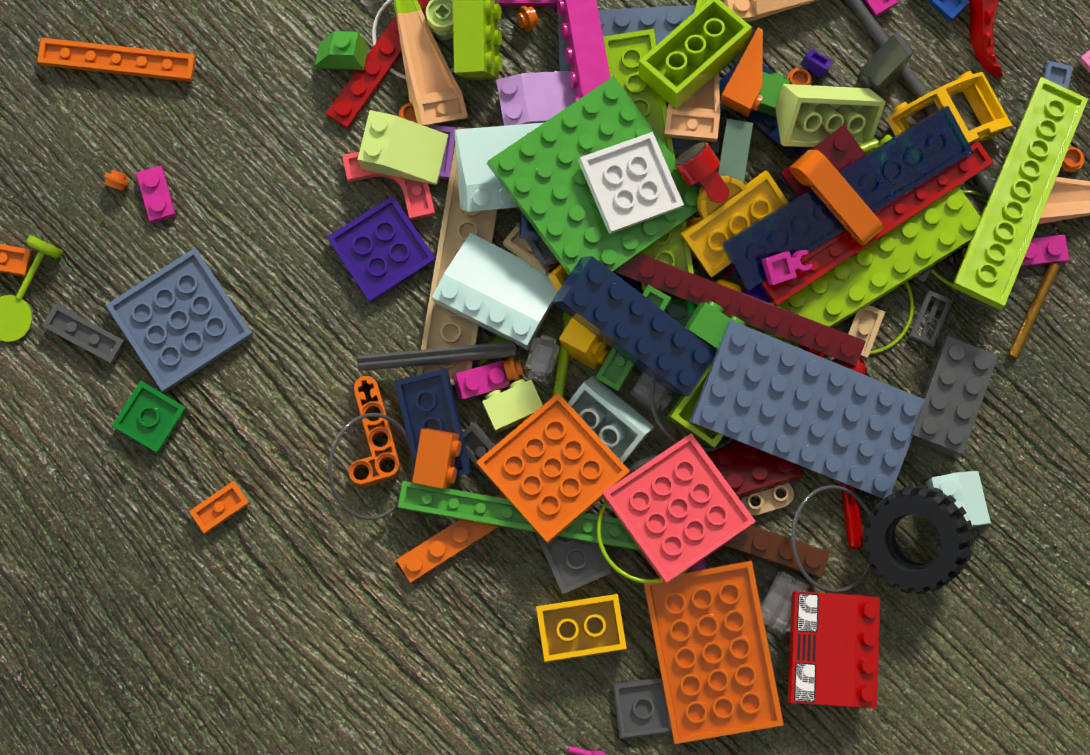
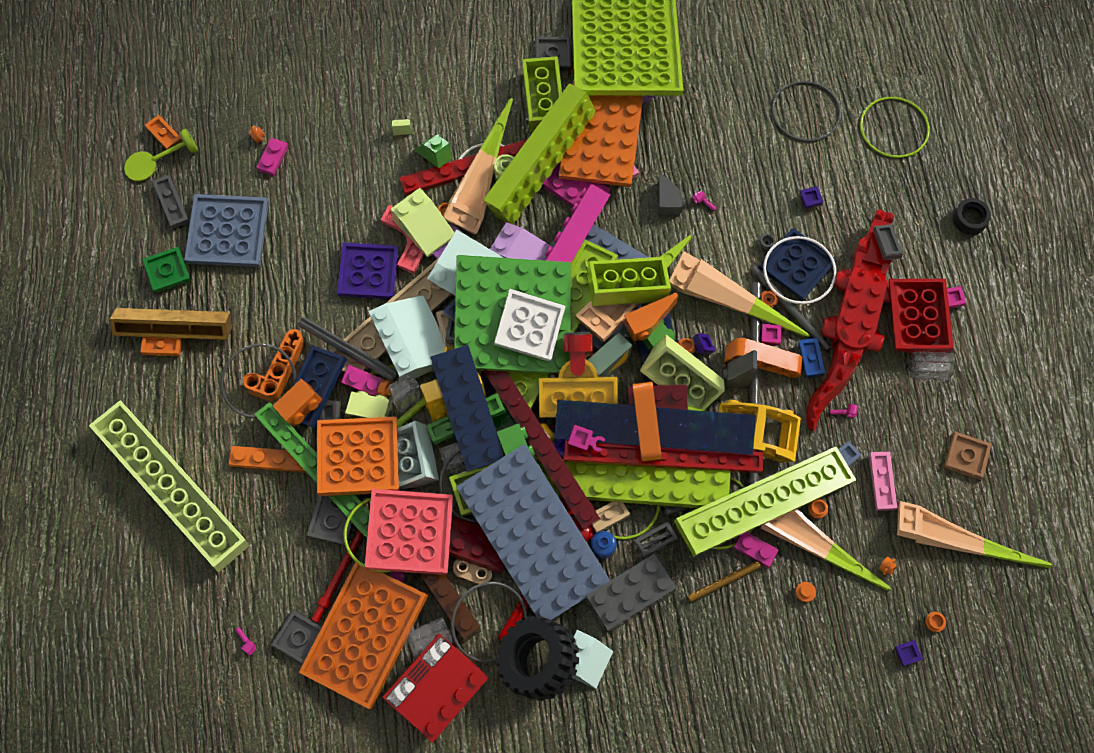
camera: 35 degrees right, 10 degrees down
orange plate [37,38,196,82] -> none
orange plate [516,6,538,32] -> none
yellow brick [536,594,627,663] -> none
none -> yellowish green brick [89,400,250,573]
none -> pearl gold brick [110,308,232,340]
none -> red bar [311,530,363,623]
none -> yellowish green tile [392,119,411,135]
none -> blue head [590,531,617,560]
none -> beam [724,338,803,378]
none -> dark pink hand [830,404,858,418]

